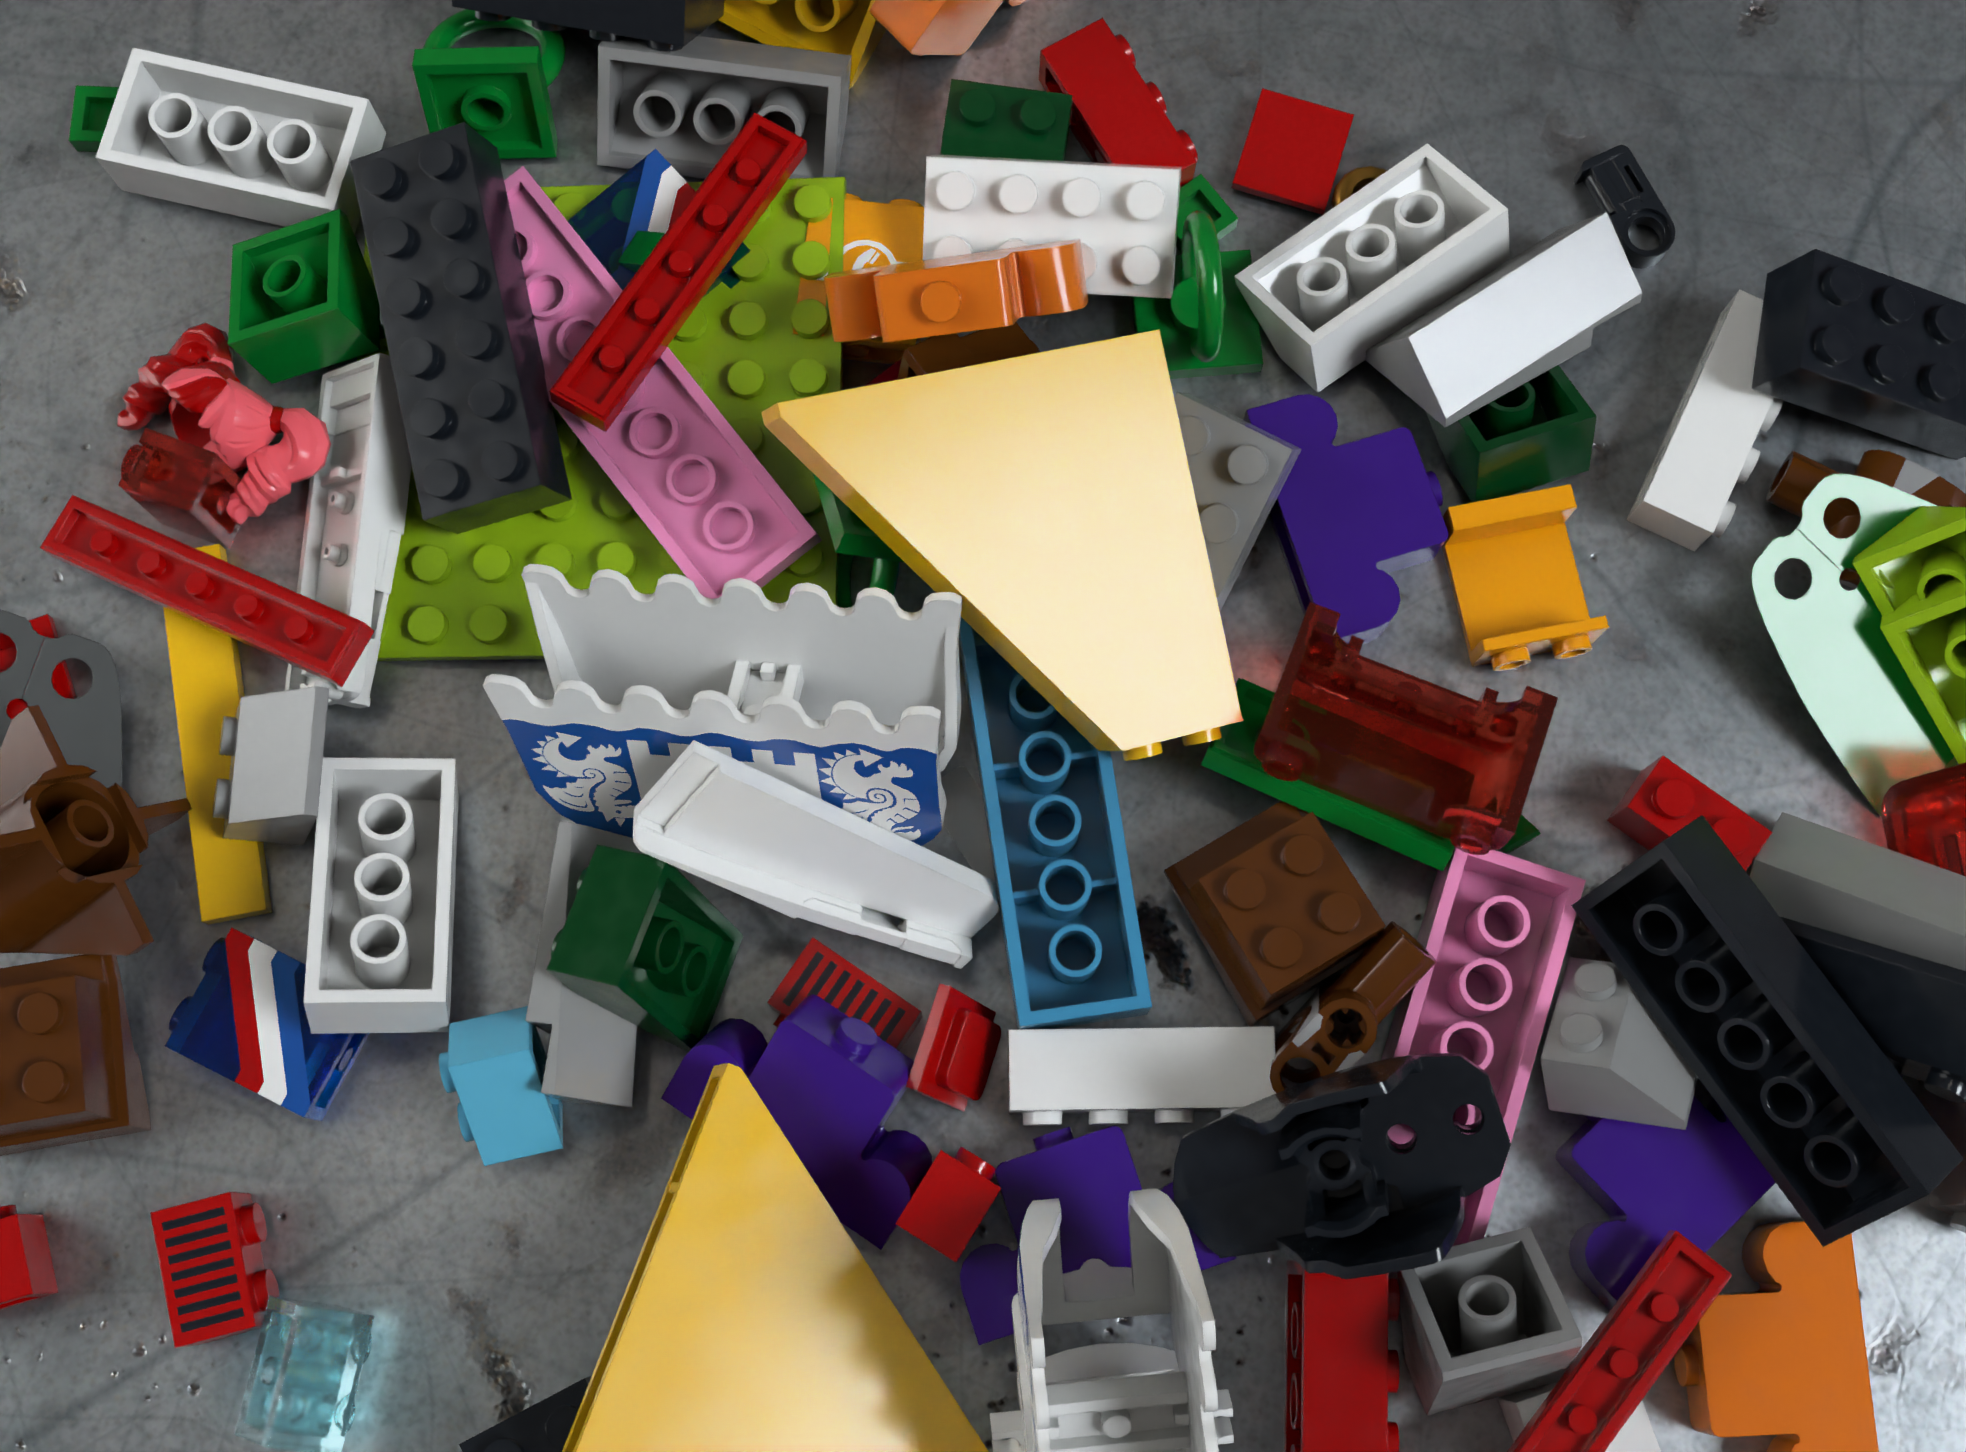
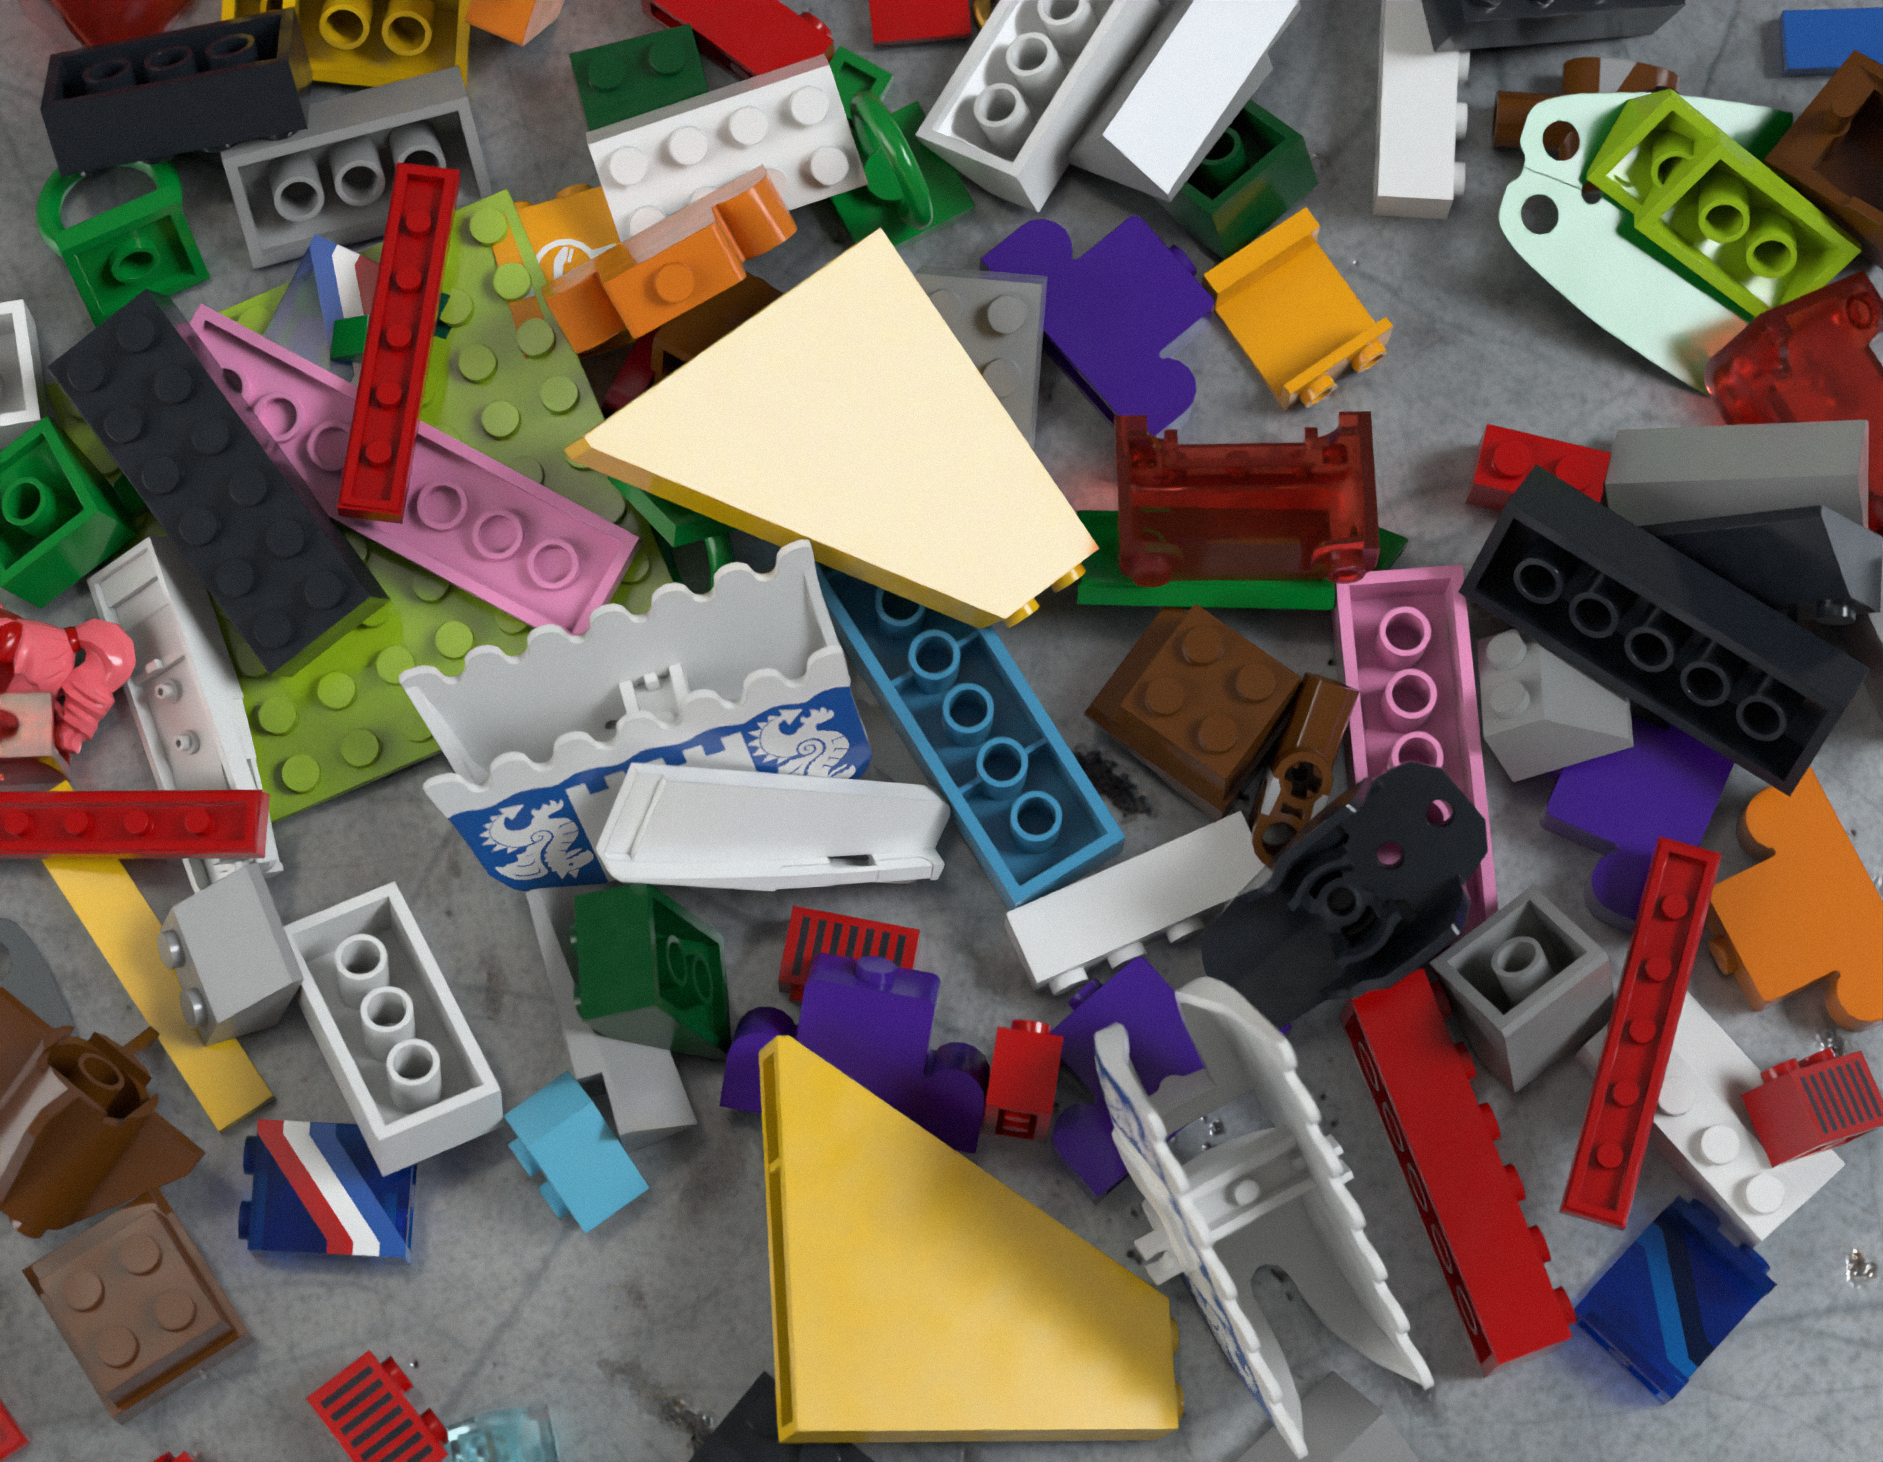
camera: 25 degrees left, 0 degrees up
red piece [906,983,1001,1112] -> none

